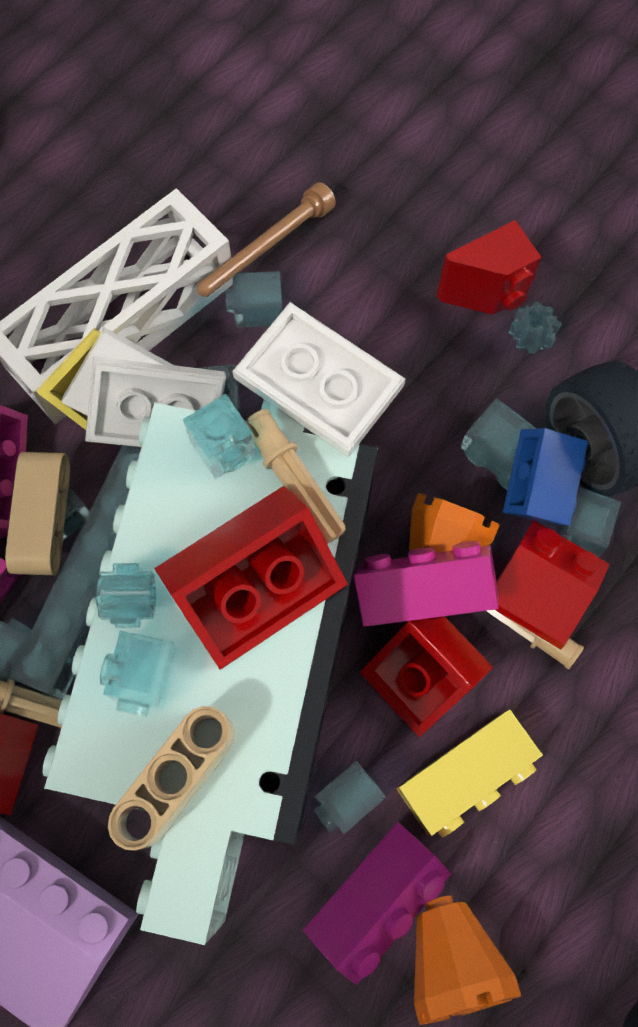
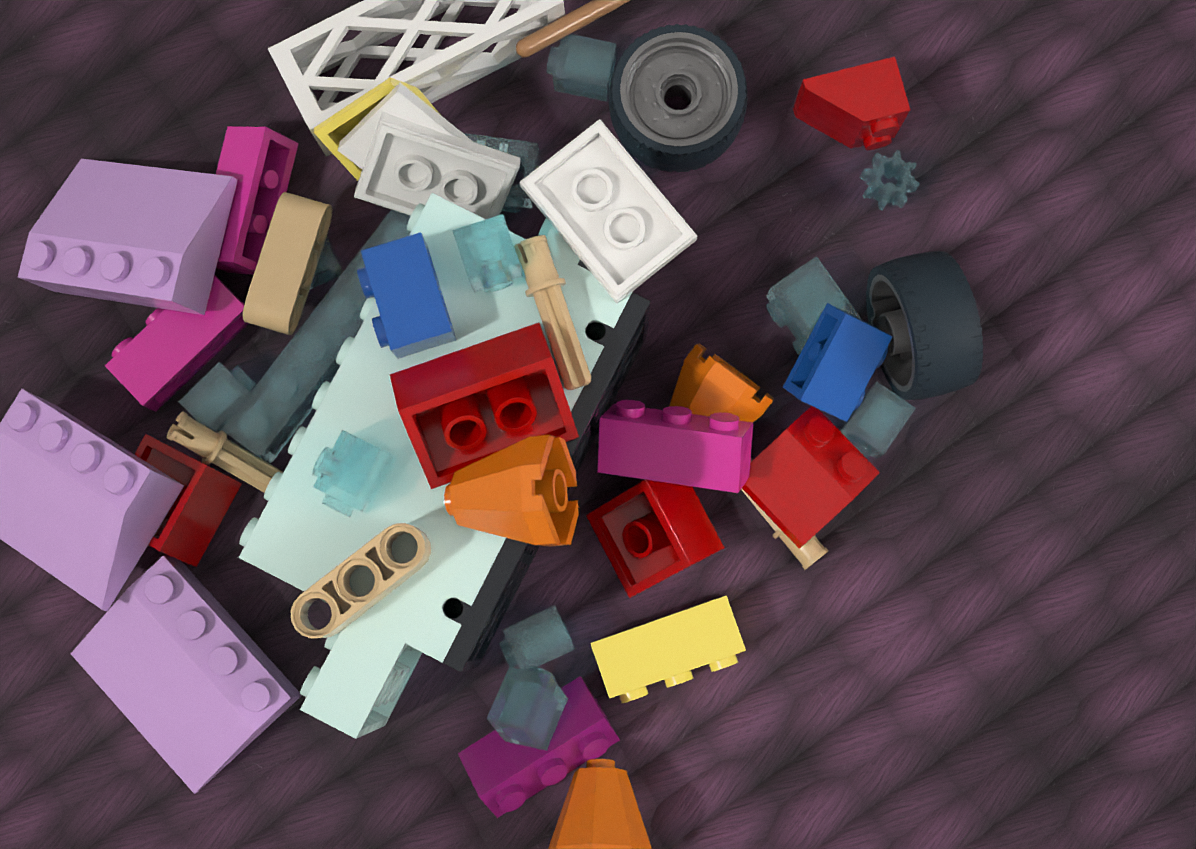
camera: 20 degrees right, 10 degrees up
clear light blue gear [96,563,156,628] -> none
none -> blue brick [357,232,457,359]
none -> orange cone [444,435,579,546]
none -> clear light blue brick [487,667,568,751]
none -> flat silver wheel [609,24,748,172]

